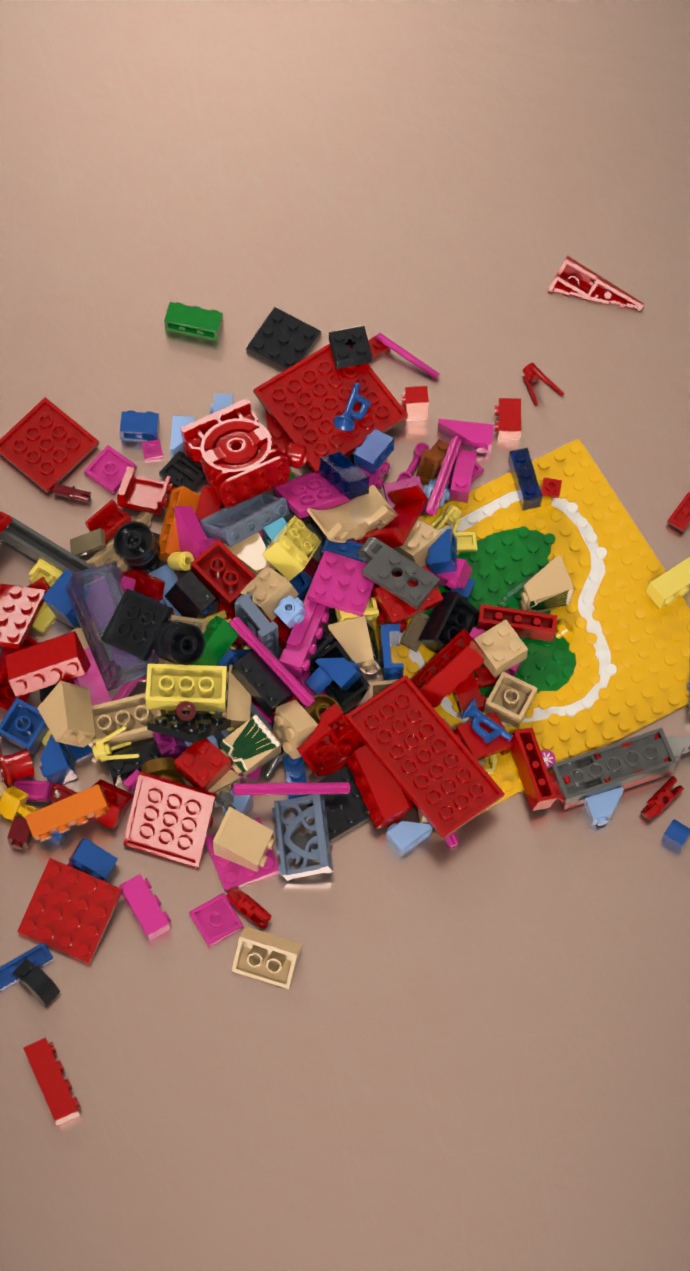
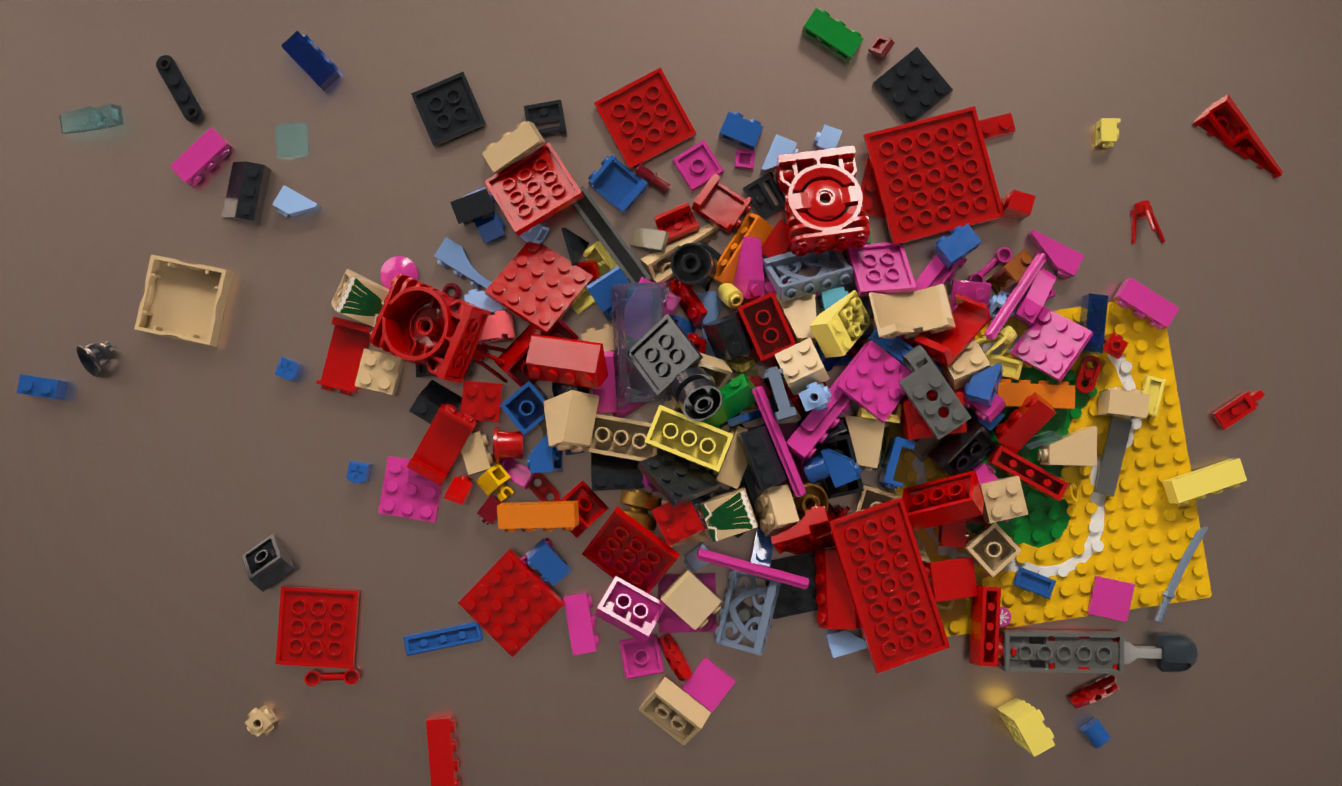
camera: 20 degrees right, 20 degrees up
black brick [12,959,60,1006] -> none
light yellow plant [92,726,139,762] -> none
dark pink tile [123,769,140,793] -> none
dark red plate [176,701,196,721] -> none
dark grey bar [214,791,238,811] -> none
red head [282,442,309,469] -> none
clear blue brick [319,452,369,499] -> none
black brick [329,325,372,369] -> none
blue piece [333,383,372,431] -> none
dark pink bar [376,333,440,380] -> none
blue piece [461,698,513,744] -> none
red brick [494,398,521,440] -> none
light blue slope [584,787,624,826] -> none
none -> black slope [561,227,589,265]
none -> blue panel [588,154,648,215]
none -> dark pink slope [595,576,666,644]
none -> dark pink tile [682,657,736,712]
none -> dark red plate [868,35,895,58]
none -> red brick [995,392,1056,454]
none -> orange brick [996,379,1075,410]
none -> light yellow brick [996,697,1055,757]
none -> plate [1010,306,1093,382]
none -> blue tile [1012,566,1056,599]
none -> red plate [1074,355,1101,393]
none -> dark pink tile [1087,575,1135,622]
none -> dark grey tile [1093,417,1132,497]
none -> light yellow brick [1096,118,1121,148]
none -> tan brick [1097,387,1150,420]
none -> dark pink brick [1113,277,1180,330]
none -> light yellow tile [1142,375,1166,417]

